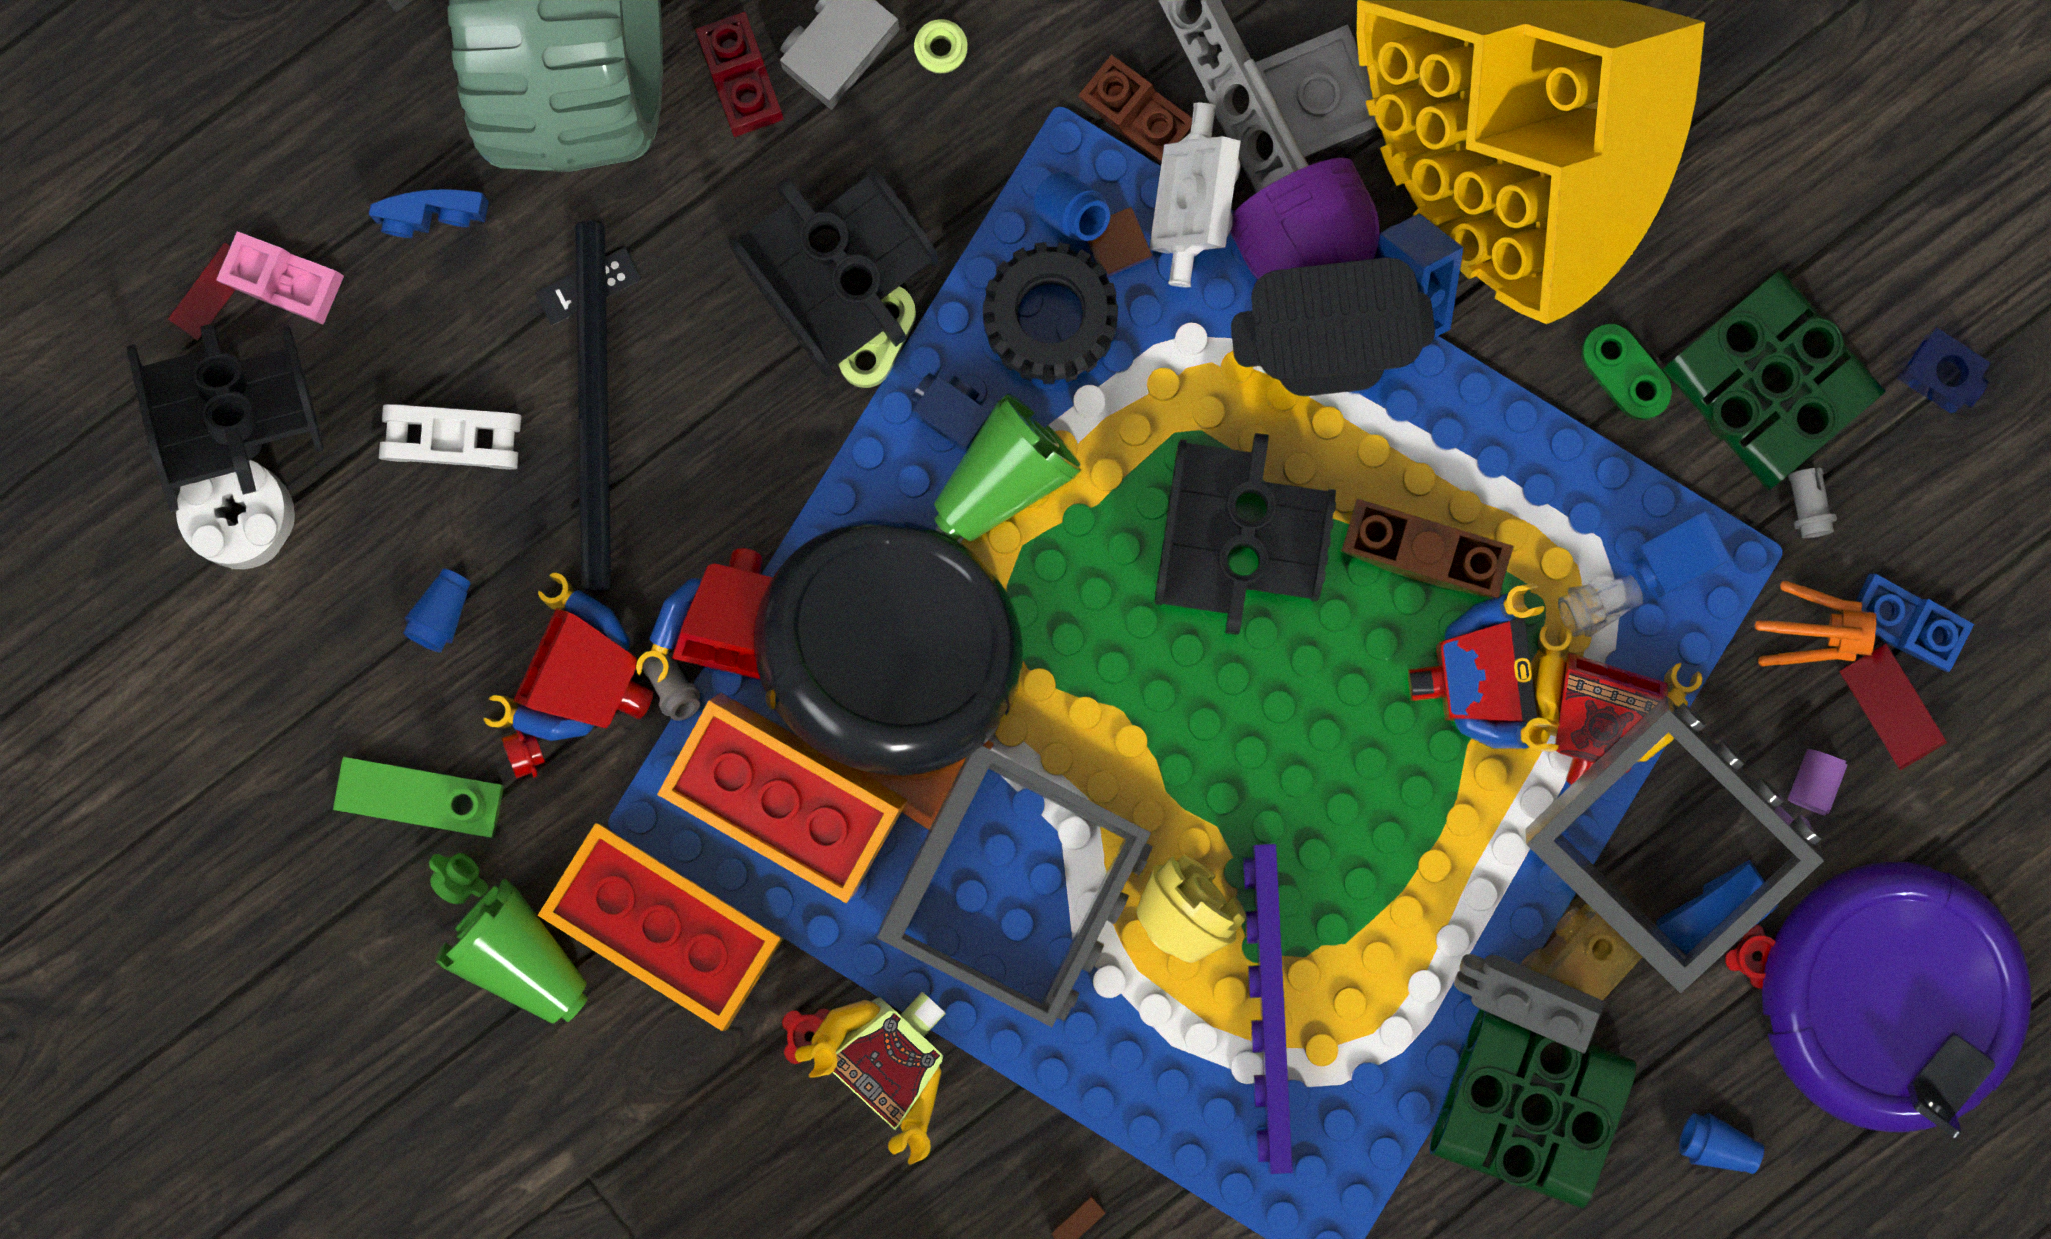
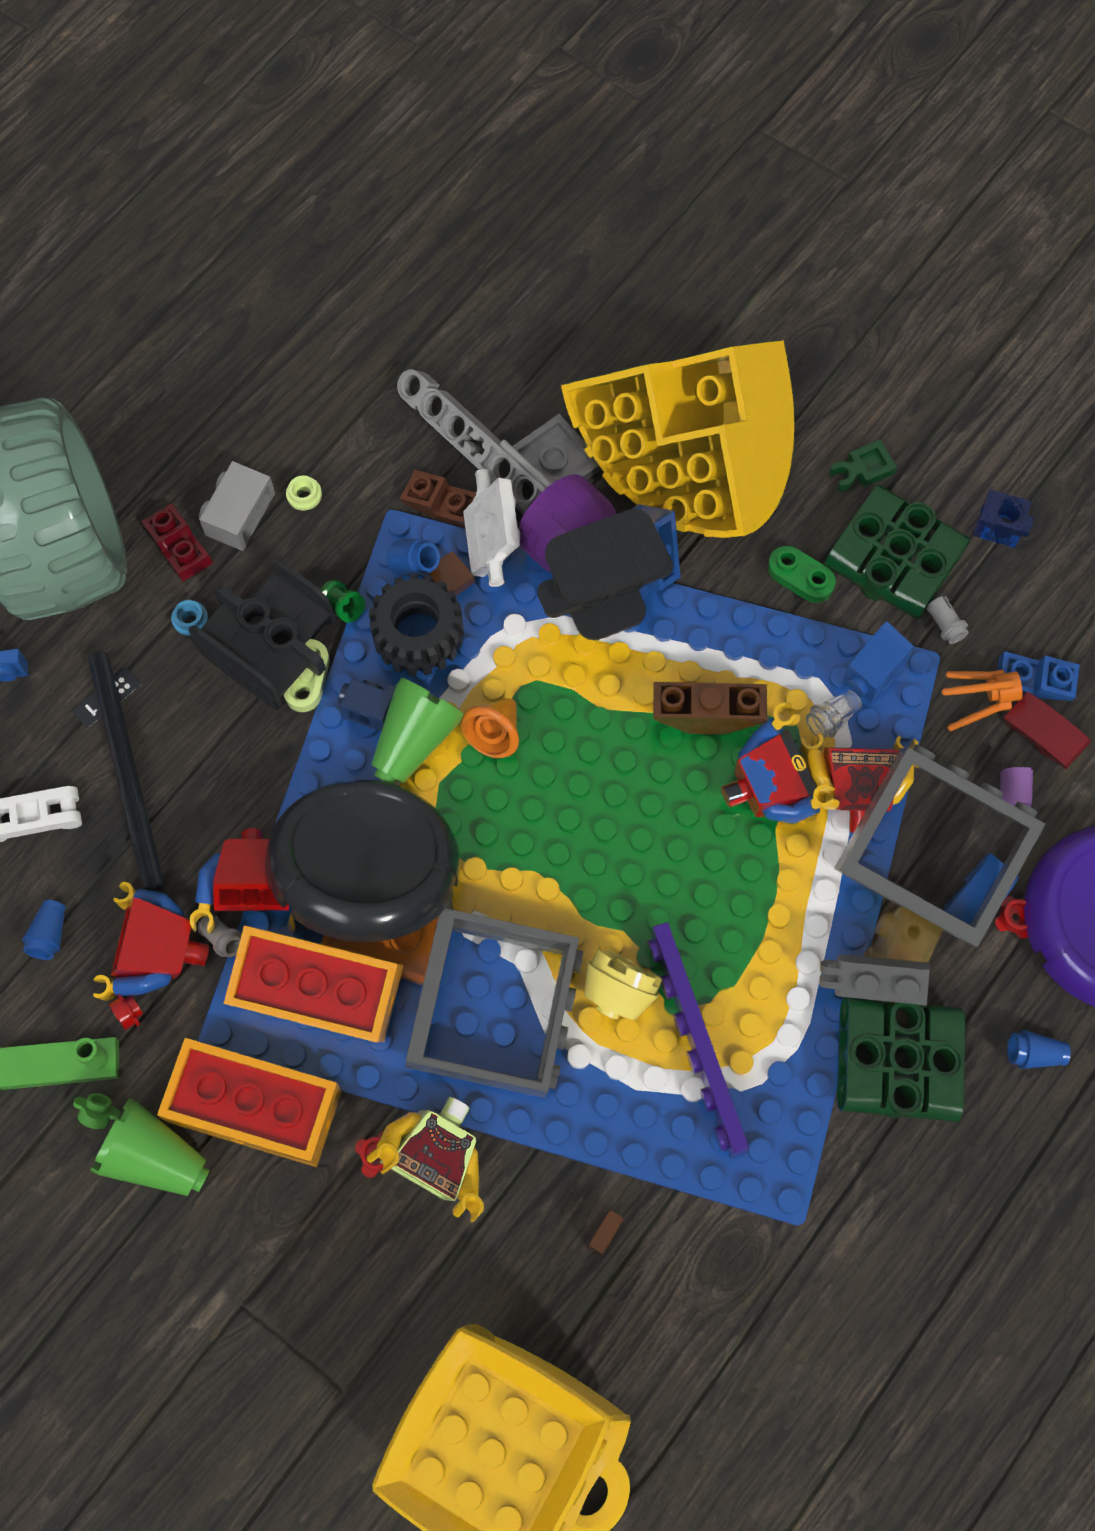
camera: 20 degrees left, 15 degrees down
black piece [1154,433,1336,635] -> none
none -> dark azure plate [171,600,208,636]
none -> green bush [321,580,365,623]
none -> orange hat [461,698,519,758]
none -> dark green plate [829,439,897,492]

